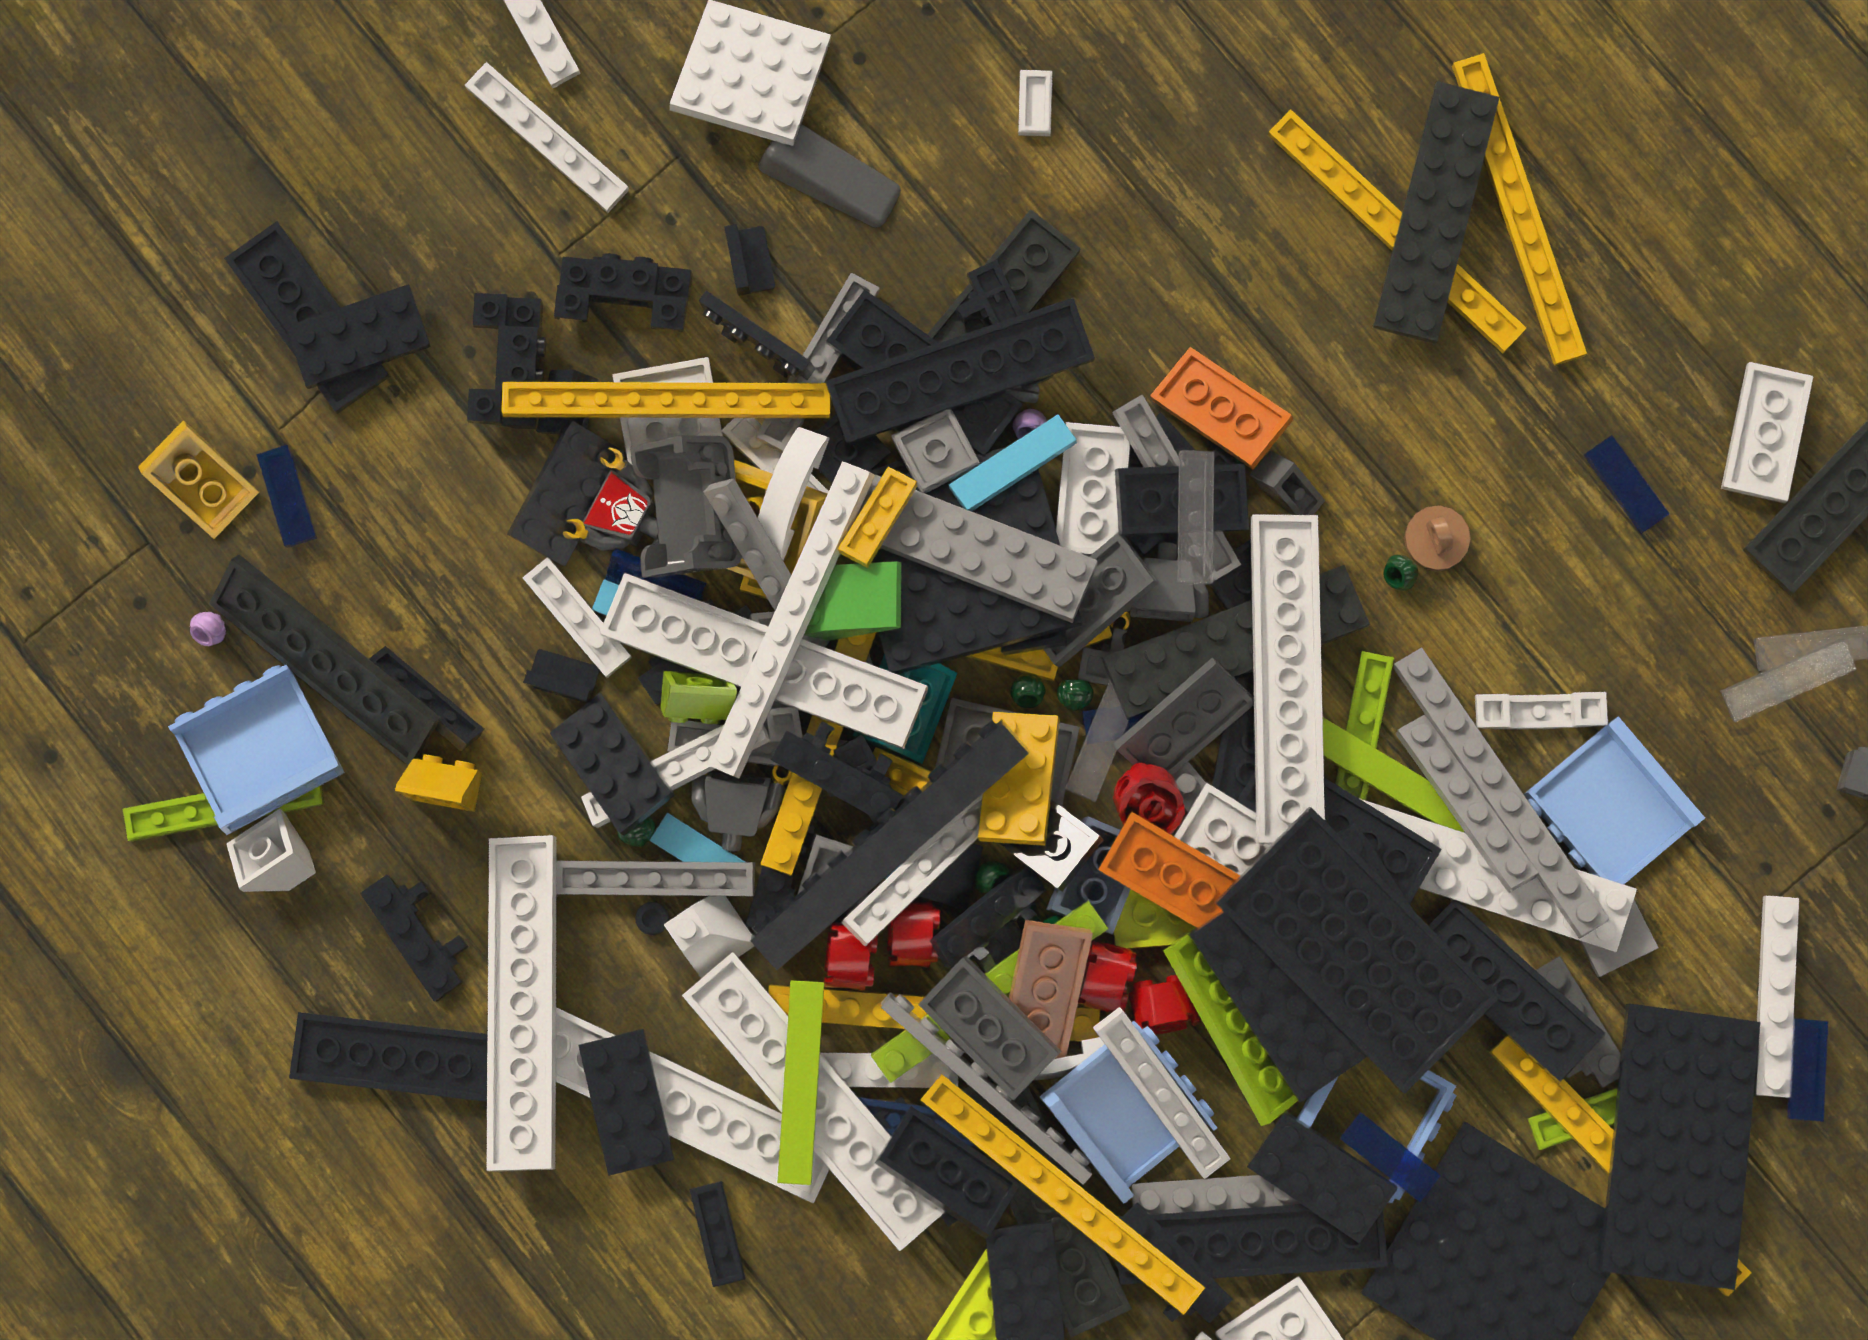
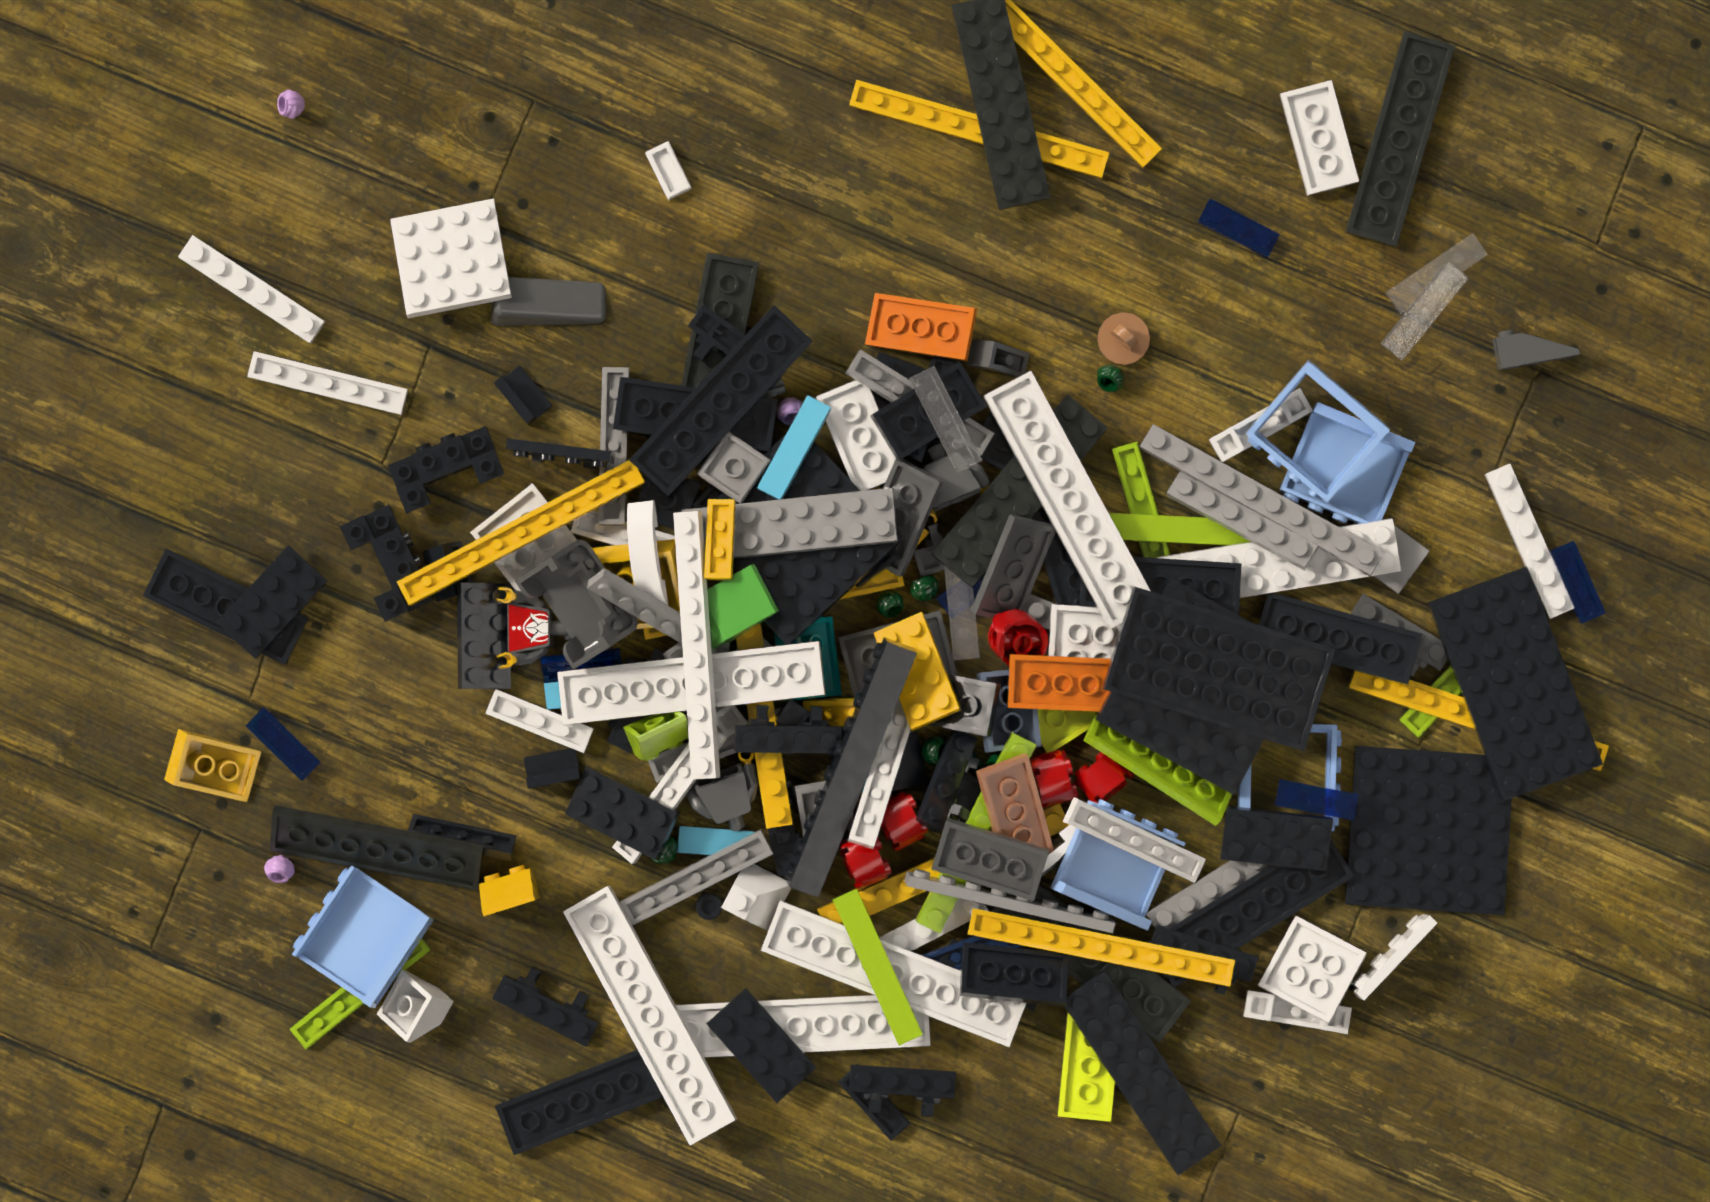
camera: 30 degrees left, 5 degrees up
none -> black hinge [848,1065,956,1117]
none -> light blue window [1246,359,1390,502]

